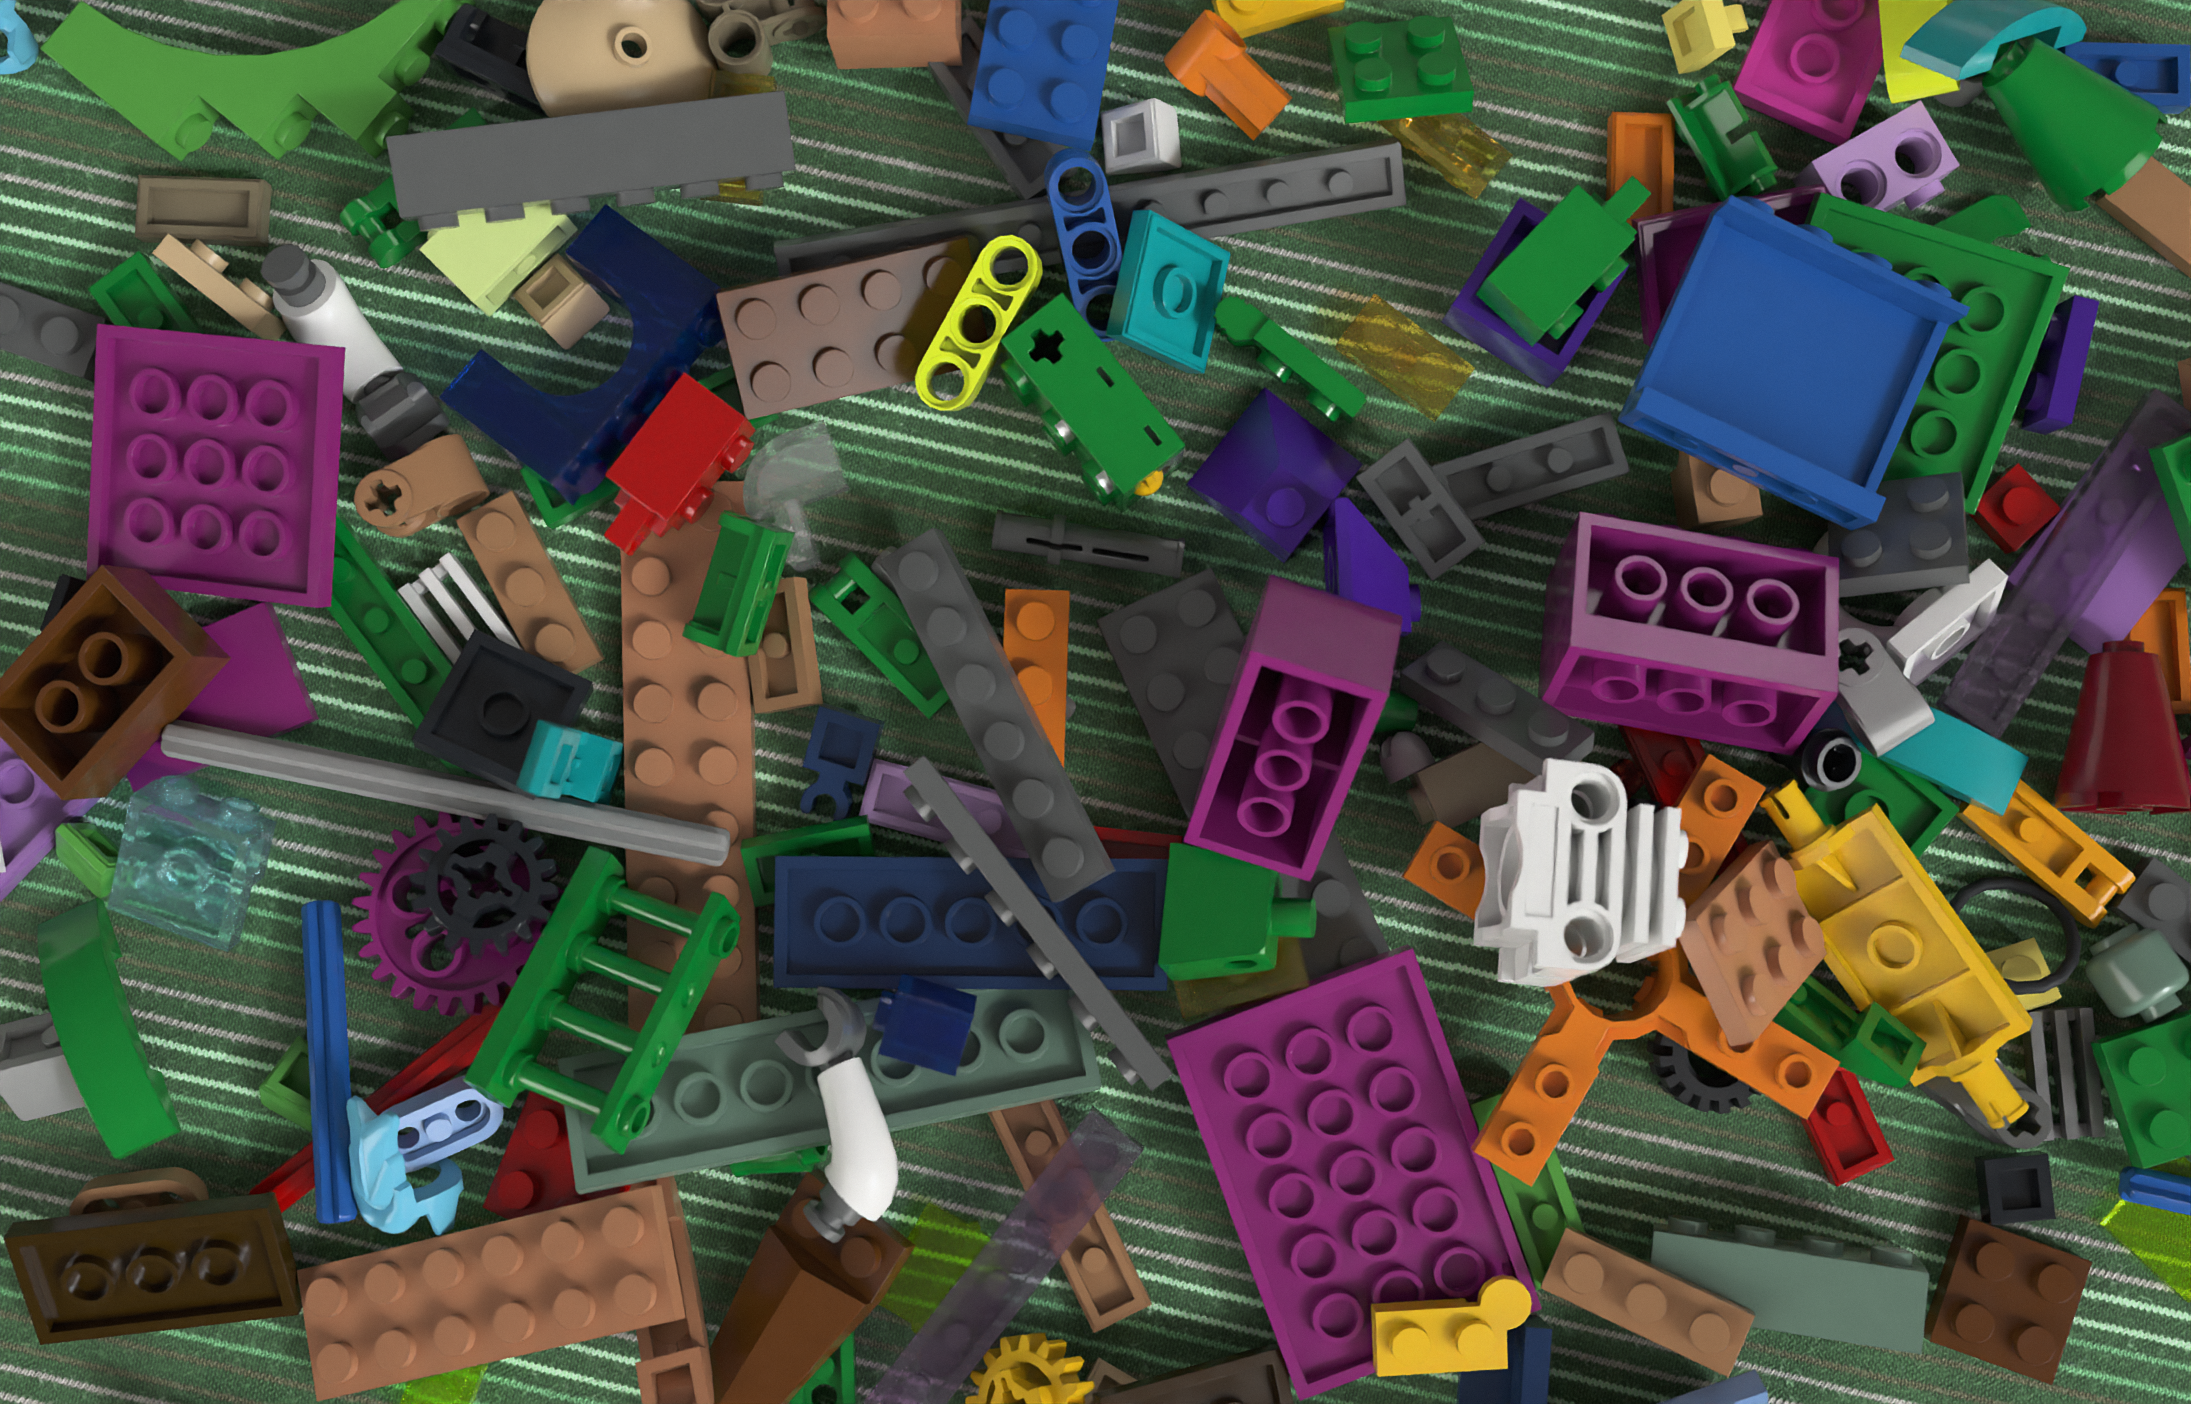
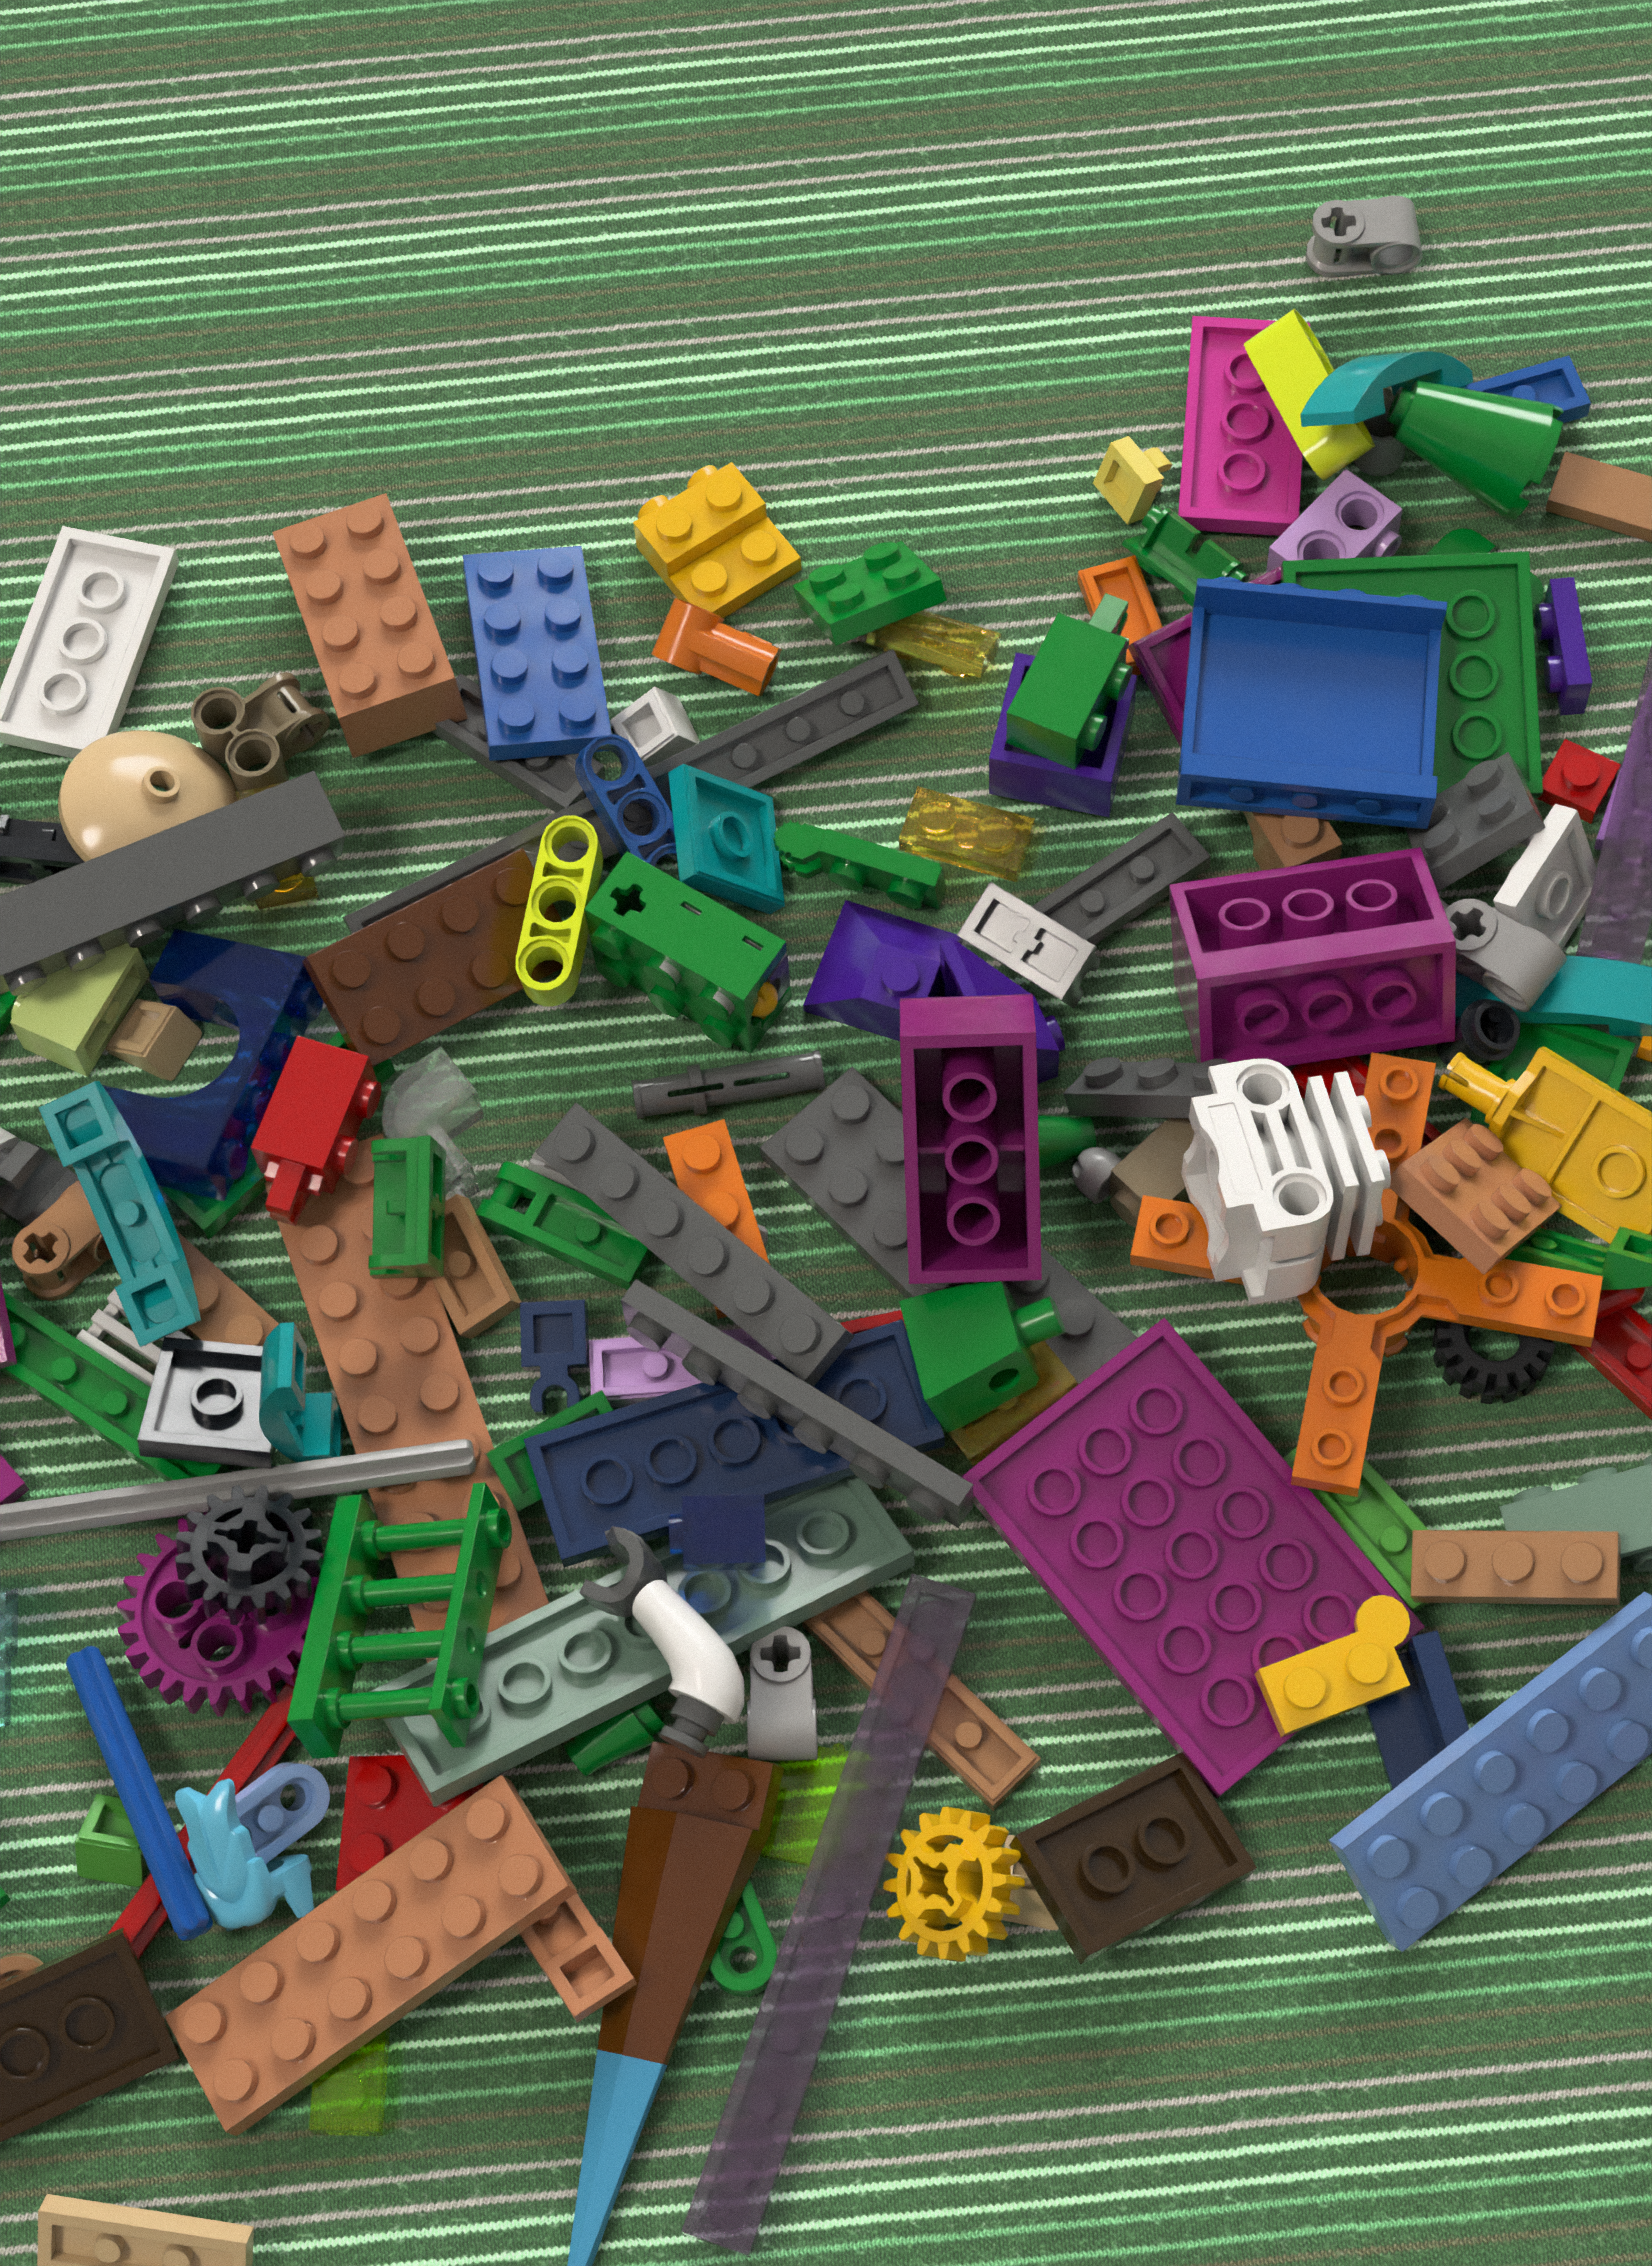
camera: 10 degrees left, 20 degrees down
none -> teal slope [39,1081,201,1347]
none -> light grey piece [747,1626,818,1761]

